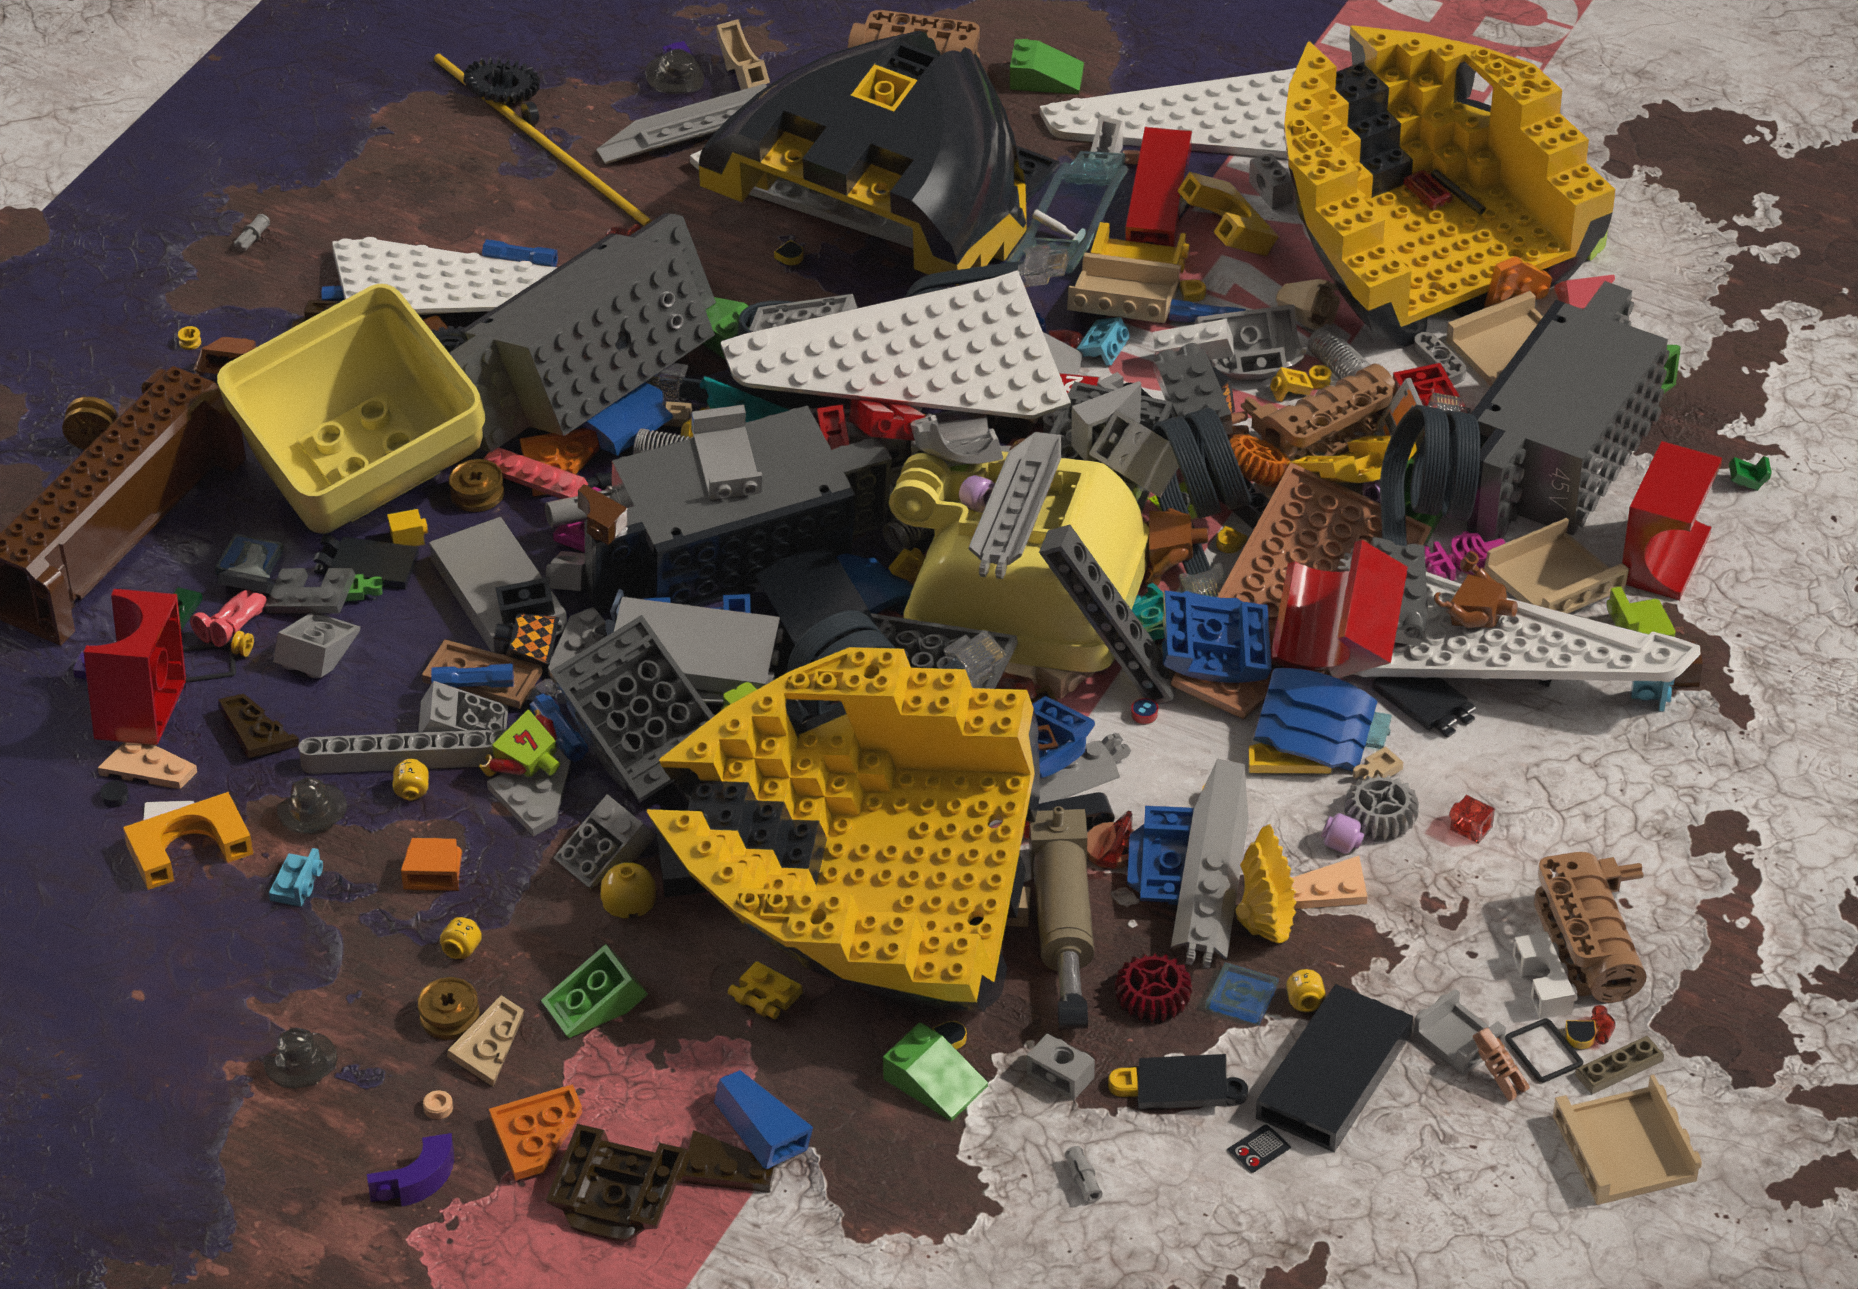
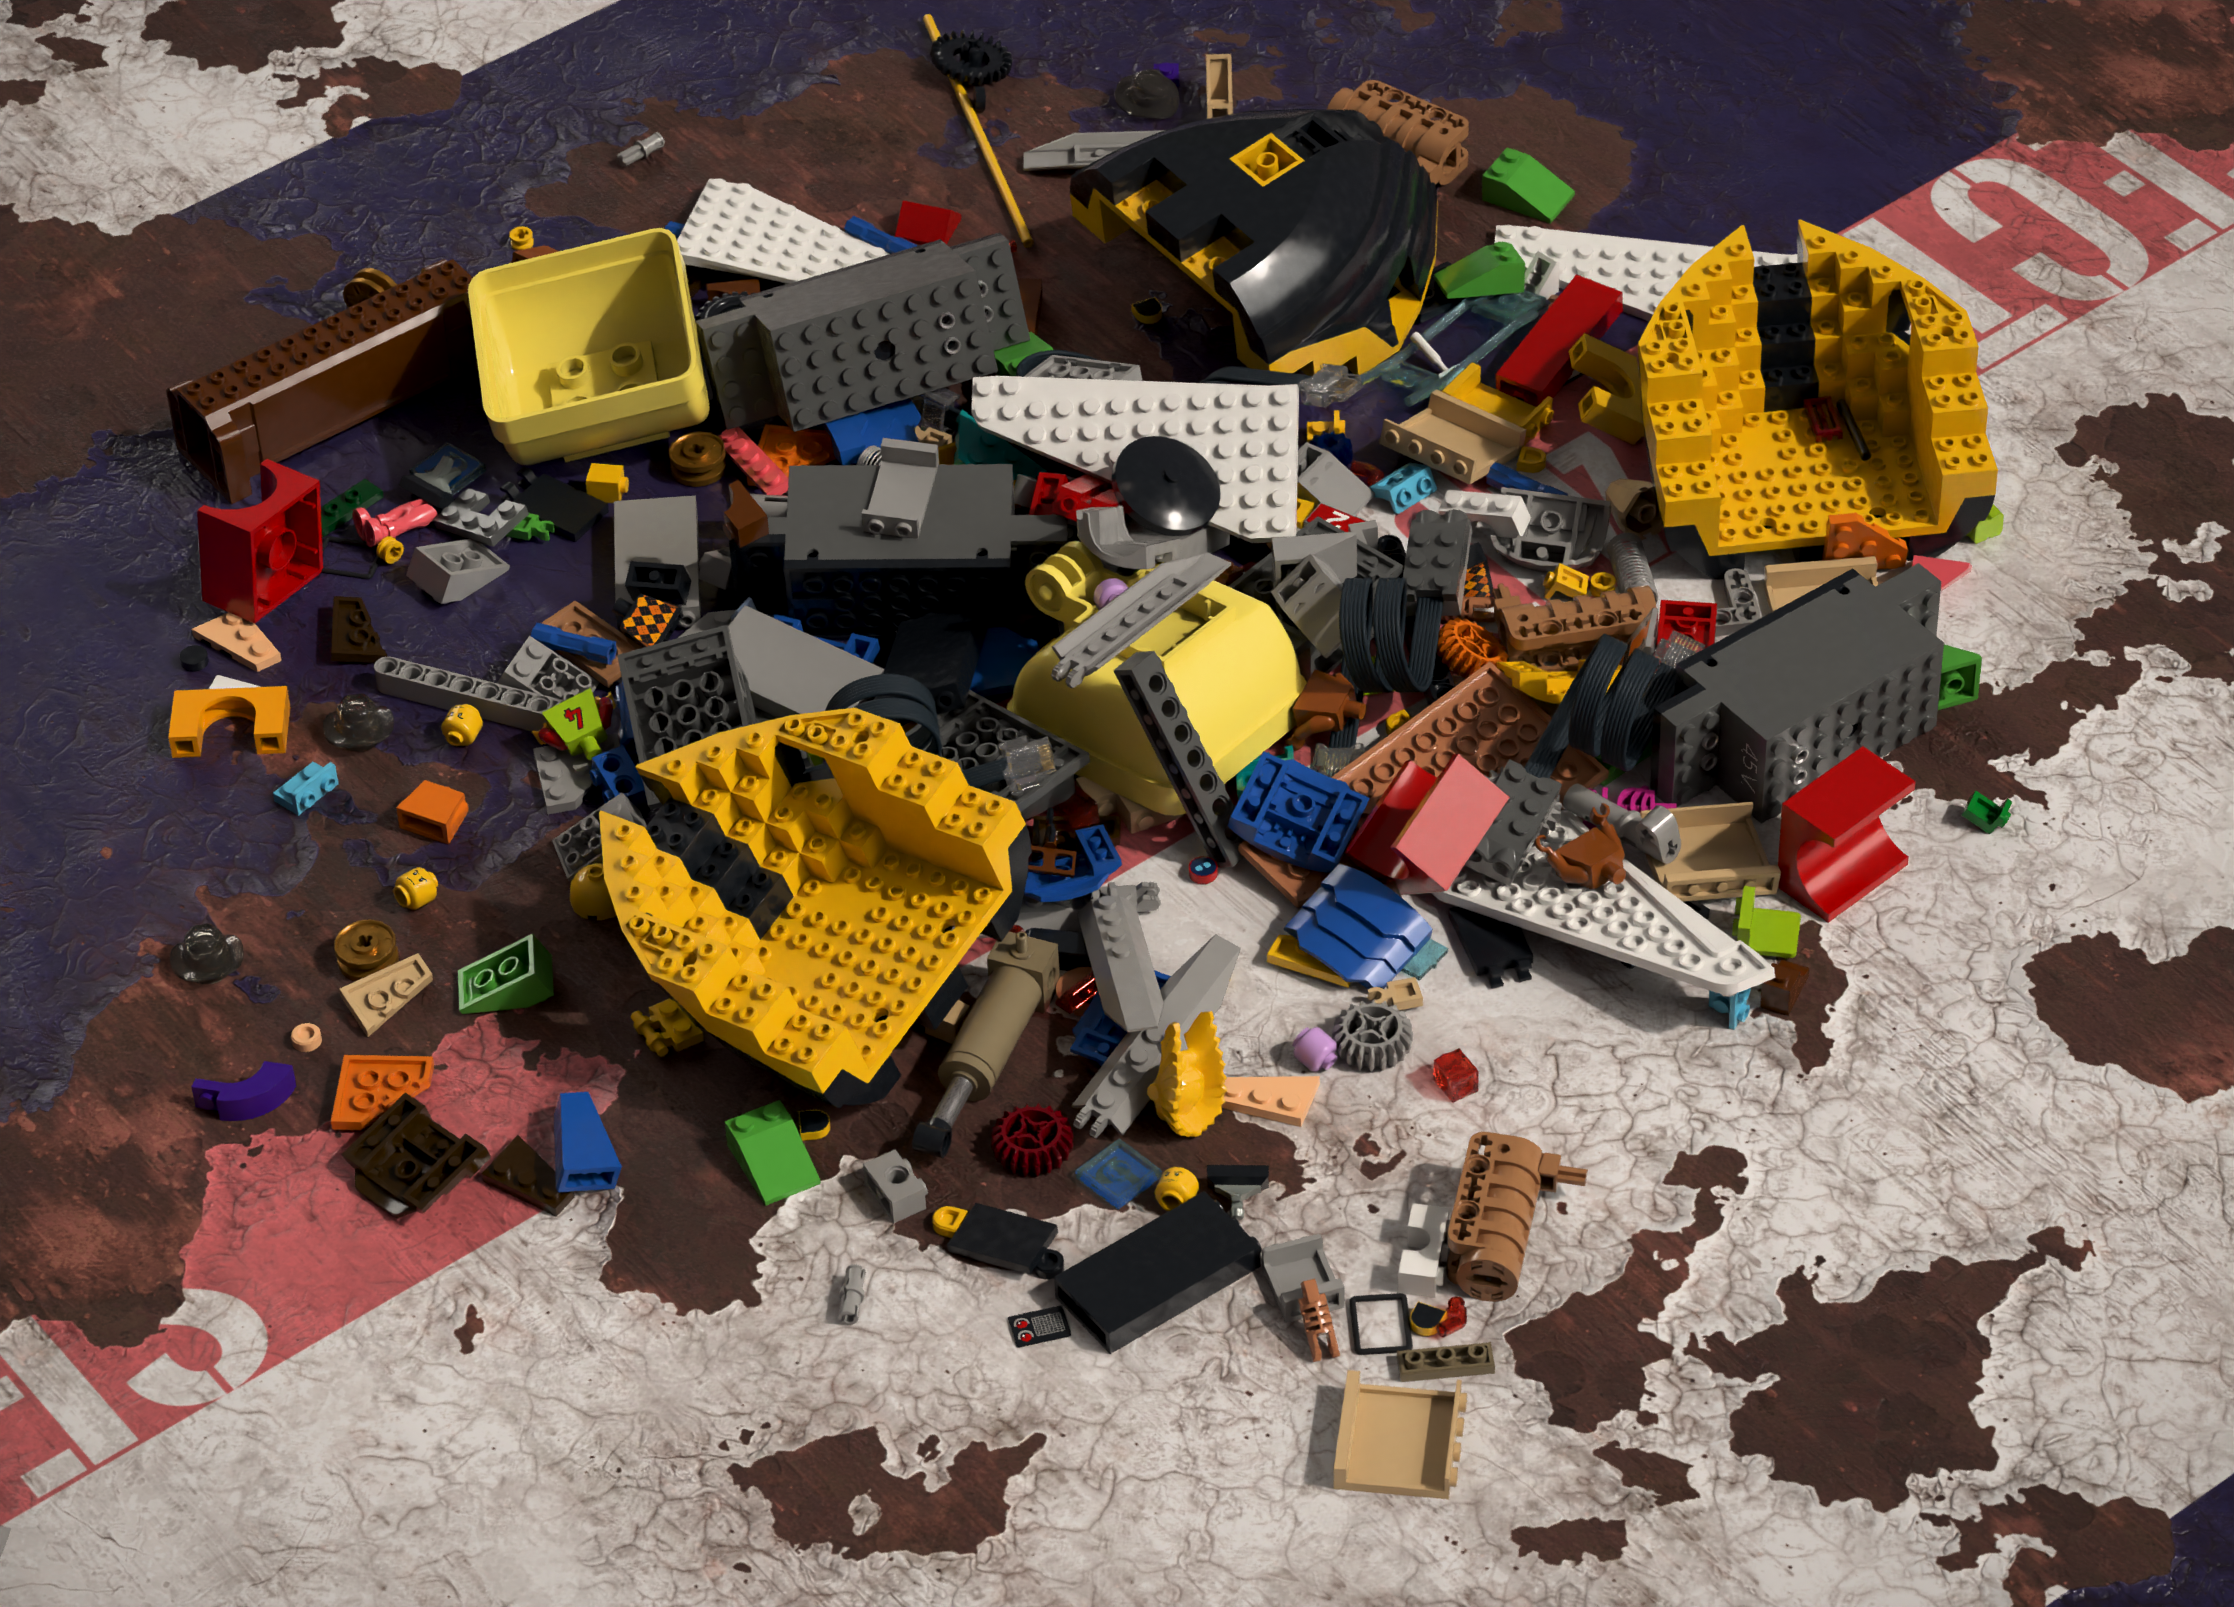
camera: 25 degrees right, 0 degrees up
none -> blue brick [589,745,648,808]
none -> red slope [895,200,962,245]
none -> light grey hinge [1077,882,1164,1033]
none -> black dish [1111,436,1220,536]
none -> black piece [1207,1165,1269,1220]
none -> bright green slope [1434,242,1525,299]
none -> light grey piece [1563,783,1681,864]

